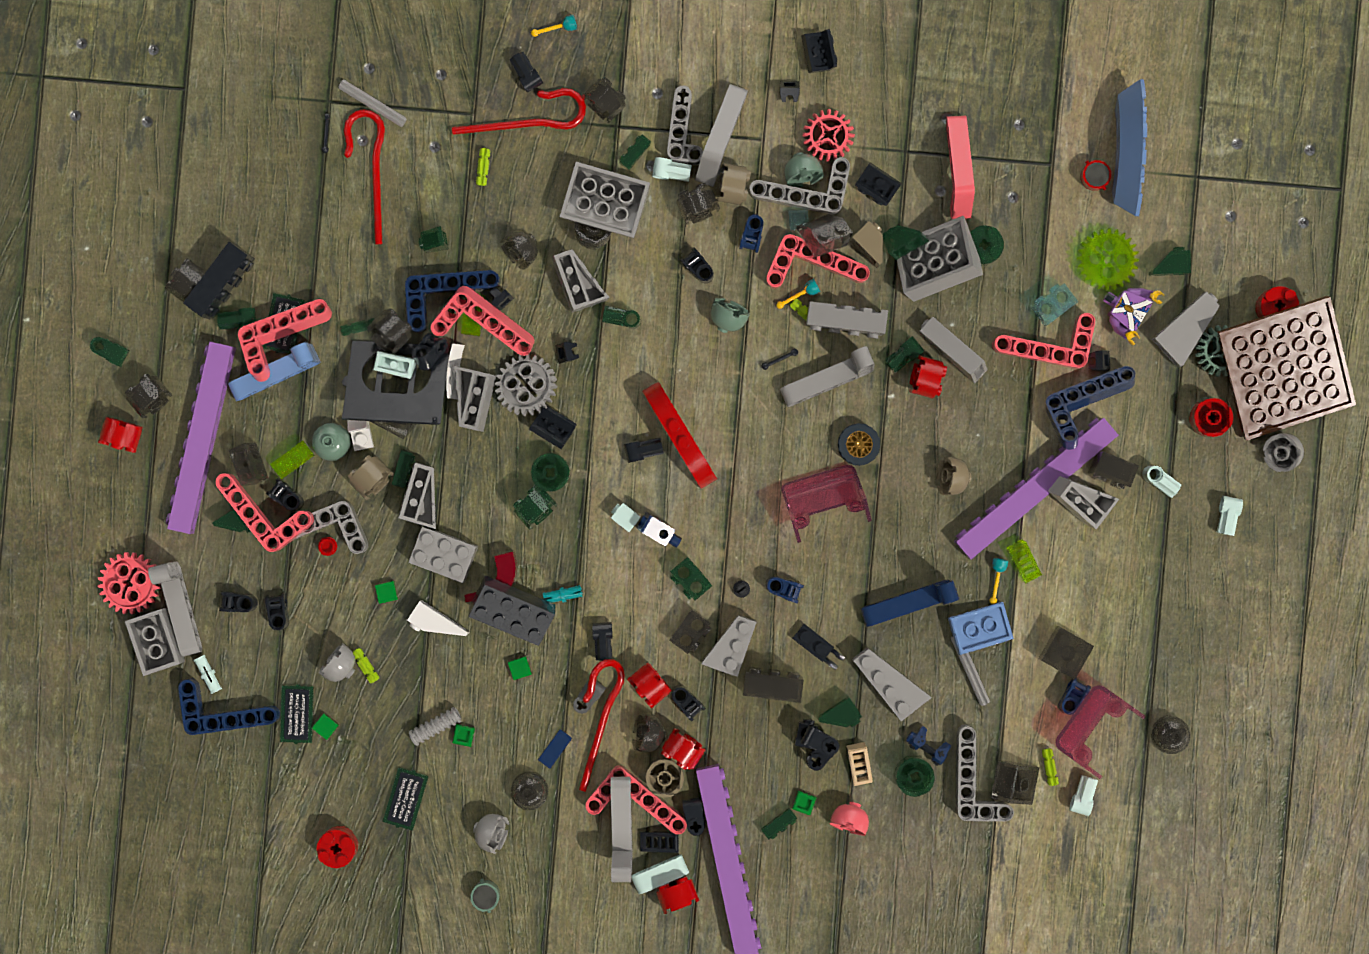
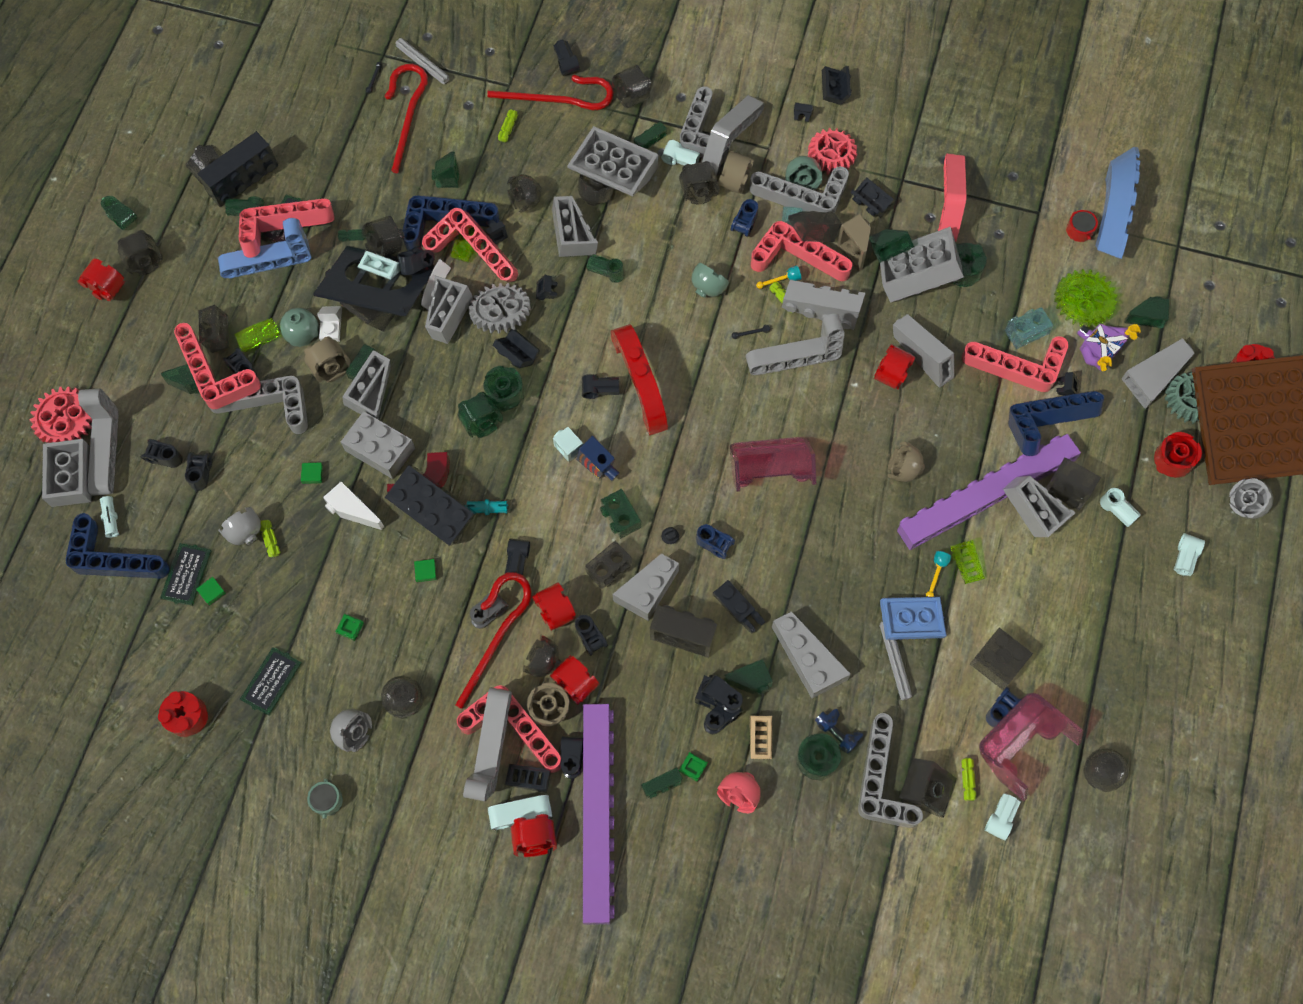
camera: 15 degrees right, 20 degrees down
medium lavender brick [166,342,236,534] -> none
red plate [318,537,338,556] -> none
light grey piece [409,707,461,746] -> none
hinge [531,14,577,37] -> none
dark blue sticker [538,729,572,769] -> none
black piece [680,247,714,284] -> none
black wheel [837,423,881,466] -> none
dark blue beam [860,579,959,627] -> none
clear green piece [885,336,925,373] -> none

